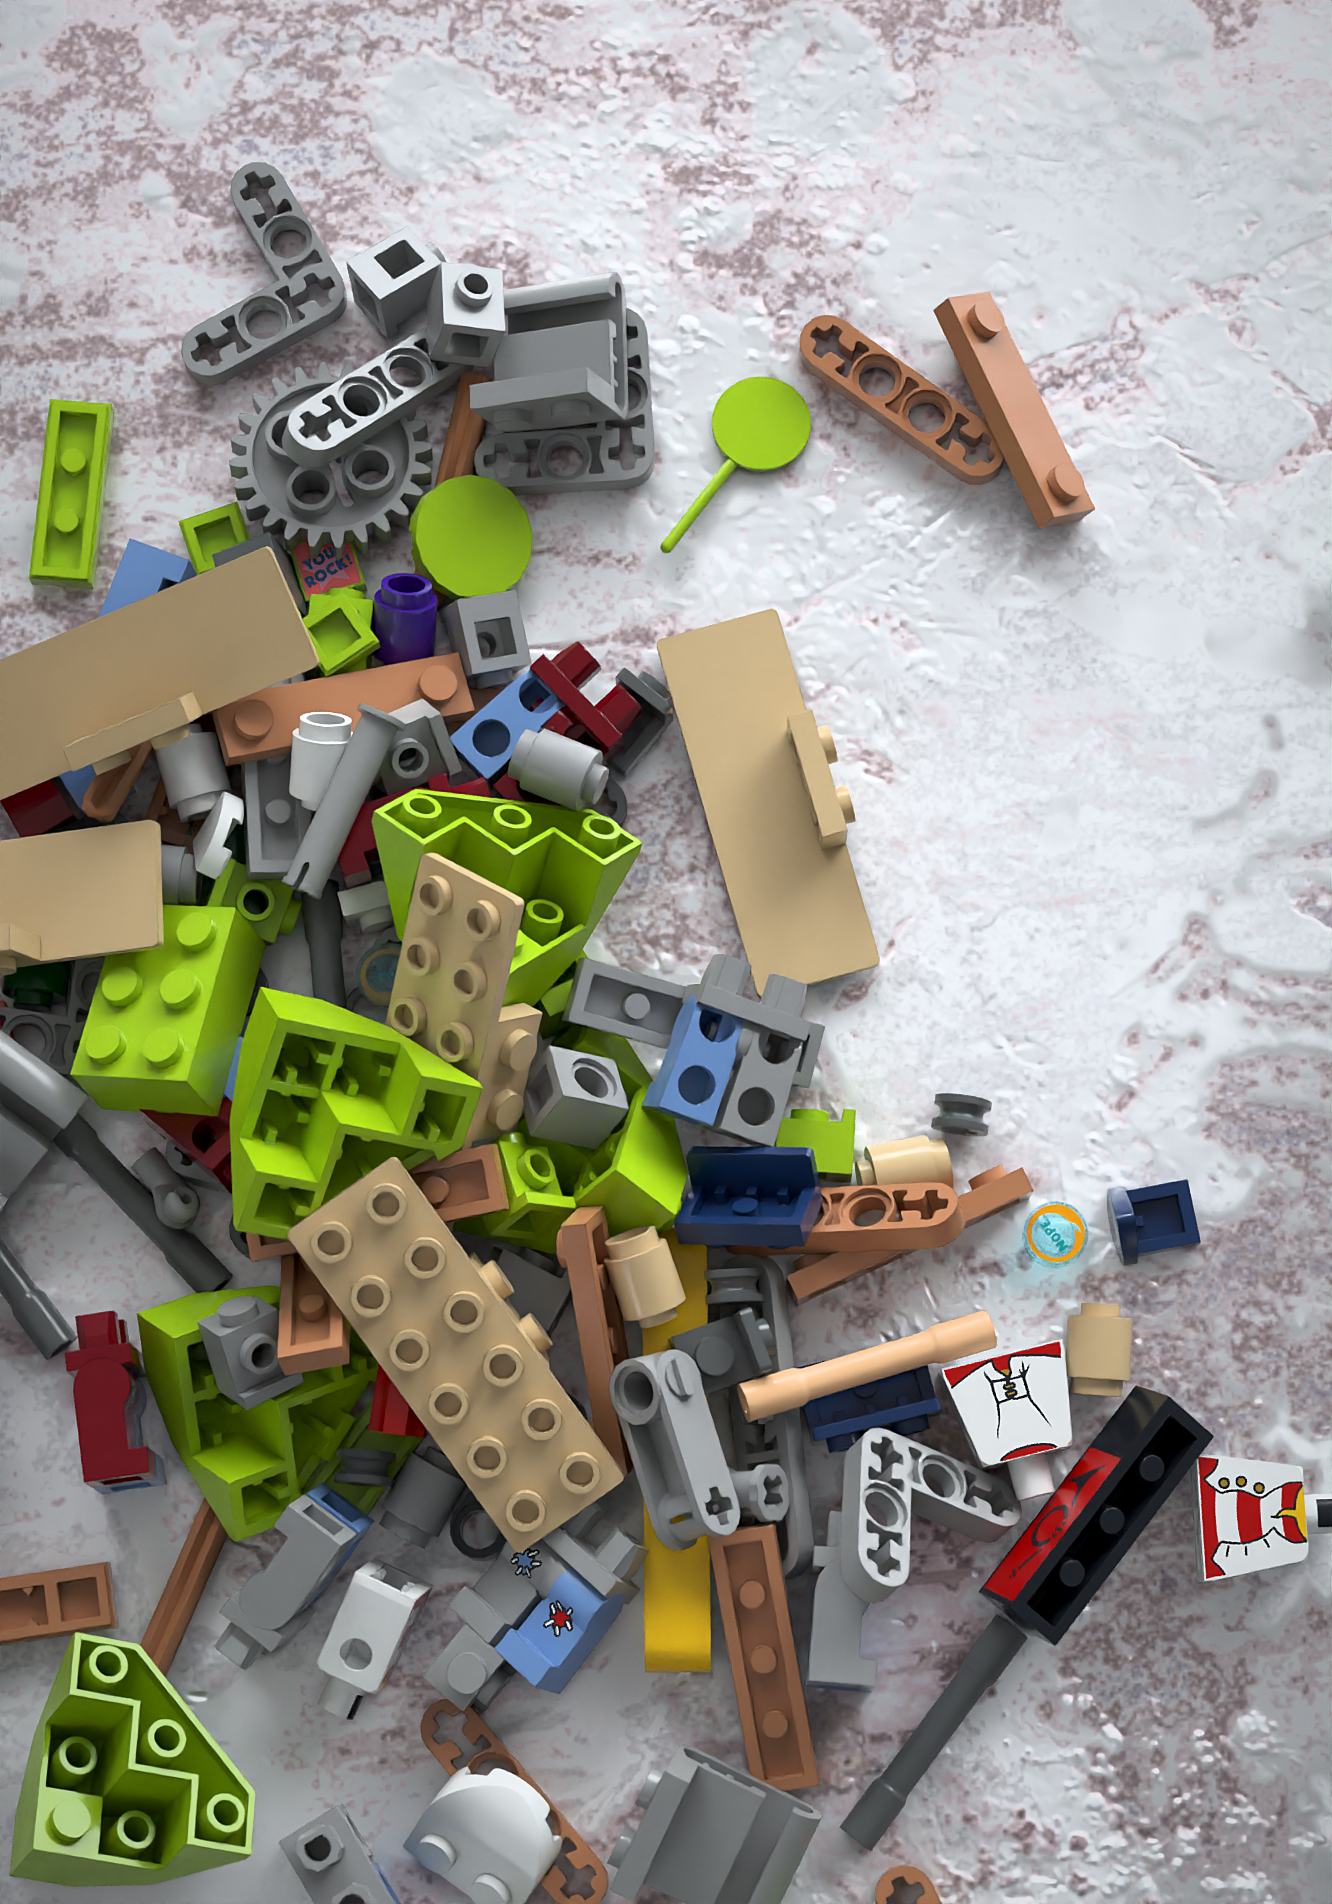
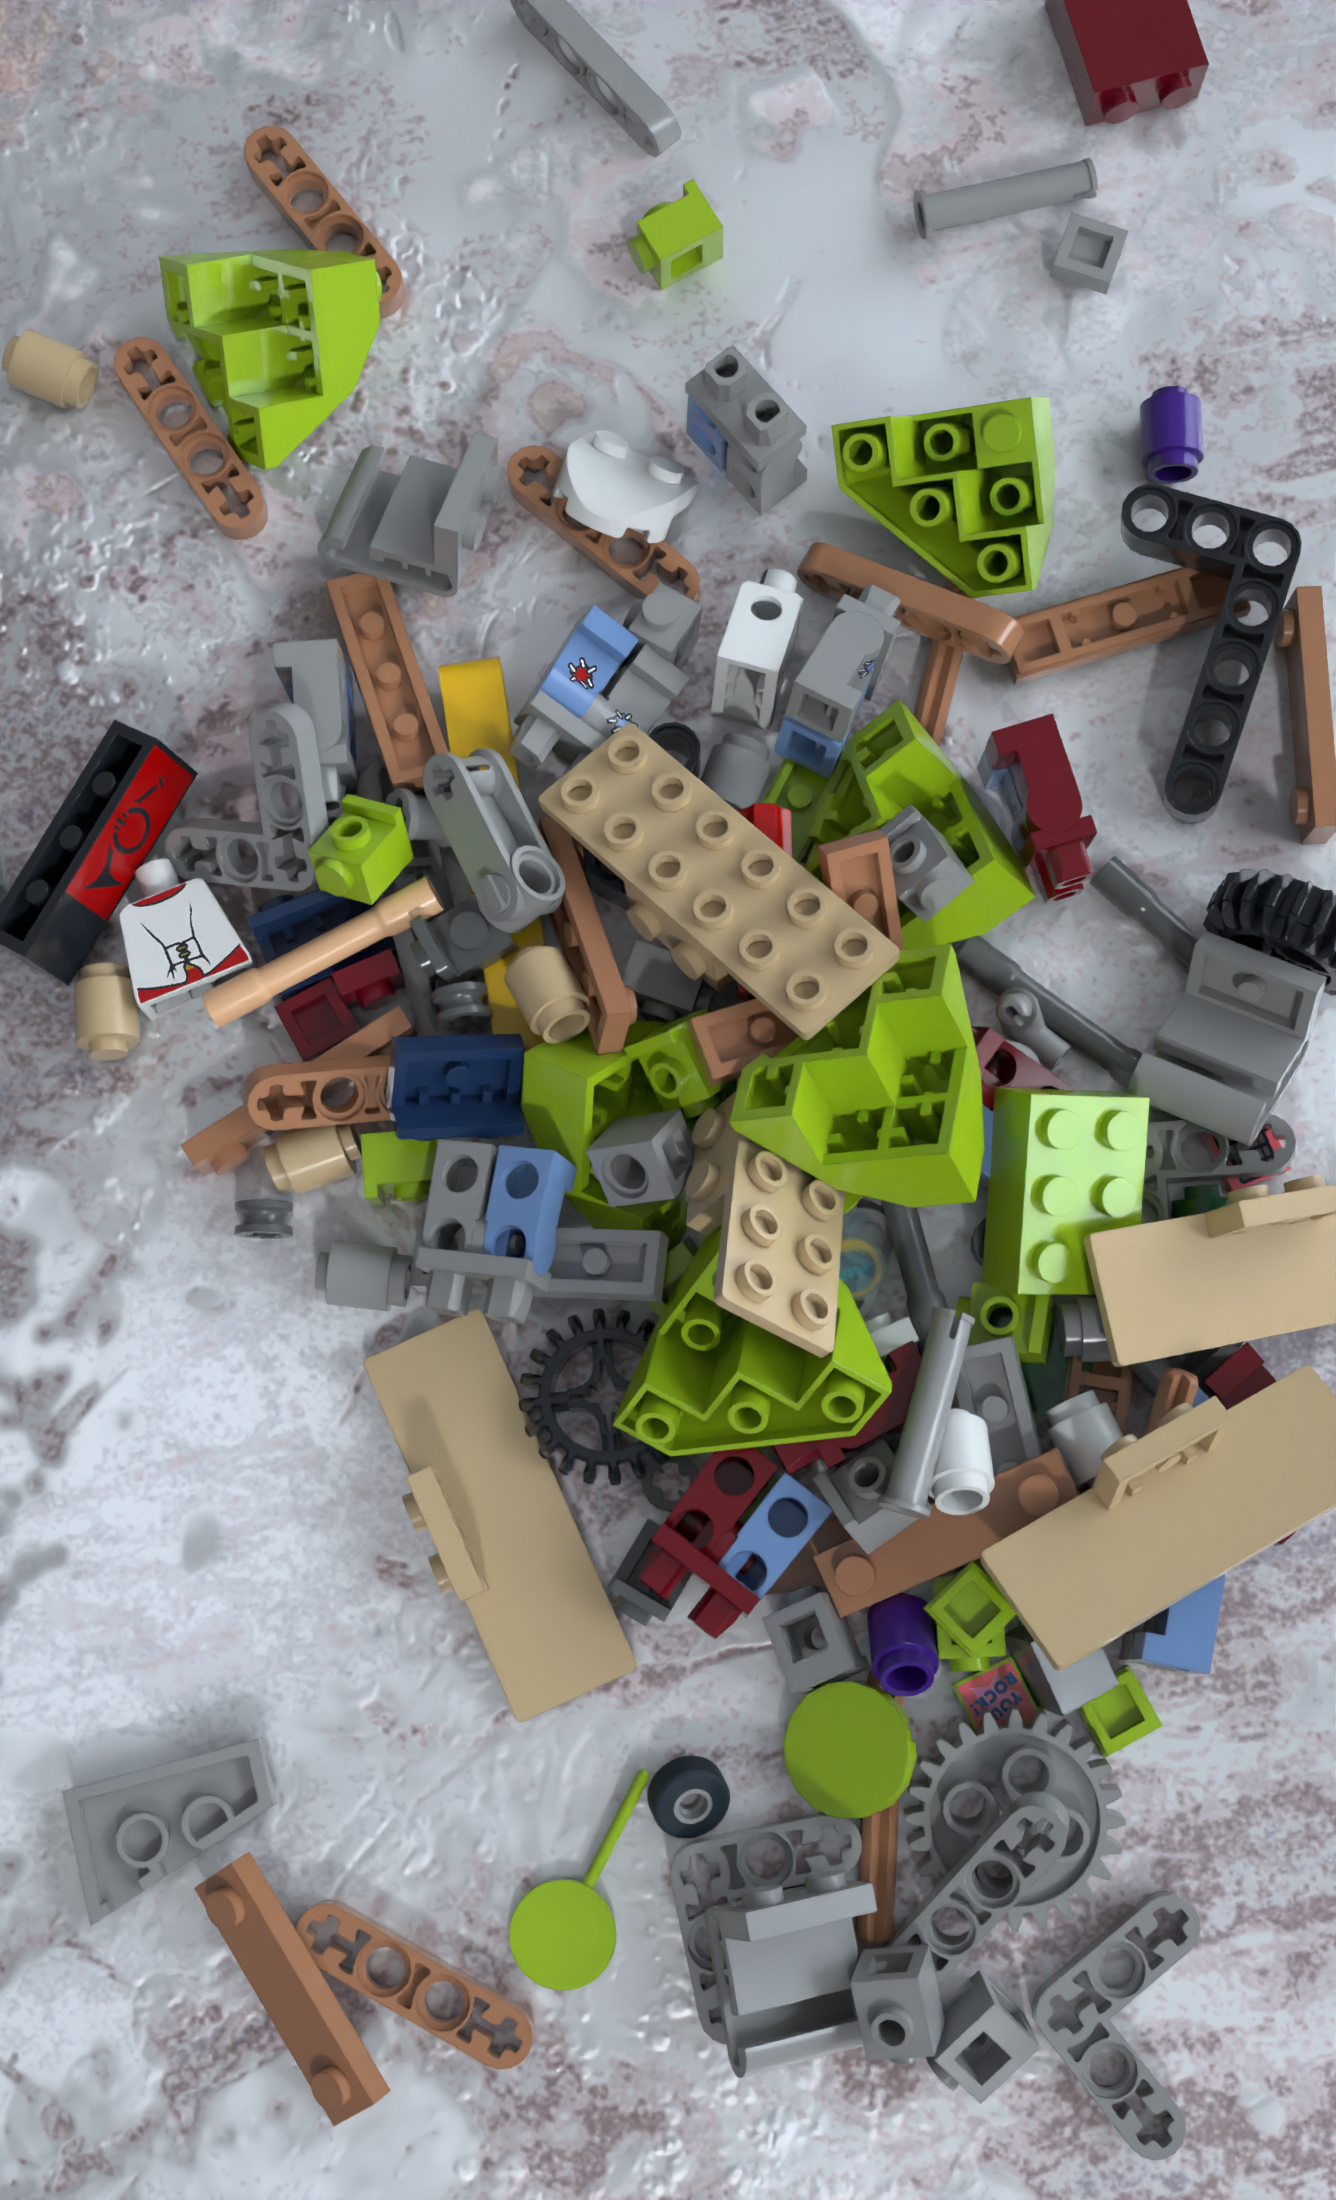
camera: 170 degrees right, 0 degrees up
lime tile [29,399,114,589] -> none
white tile [193,791,244,880] -> none
dark grey bush [334,1448,396,1487] -> none
light grey brick [508,729,609,812] -> none
dark grey piece [839,1614,1028,1851] -> none
clear light blue tile [1022,1201,1088,1268] -> none
dark blue tile [1107,1179,1201,1266] -> none
none -> light grey wing [62,1737,277,1926]
none -> dark red plate [274,977,359,1062]
none -> lime brick [308,794,414,905]
none -> light grey brick [315,1240,413,1312]
none -> dark red plate [332,949,405,1011]
none -> black gear [519,1308,669,1486]
none -> black wheel [647,1756,730,1839]
none -> nougat beam [797,542,1024,664]

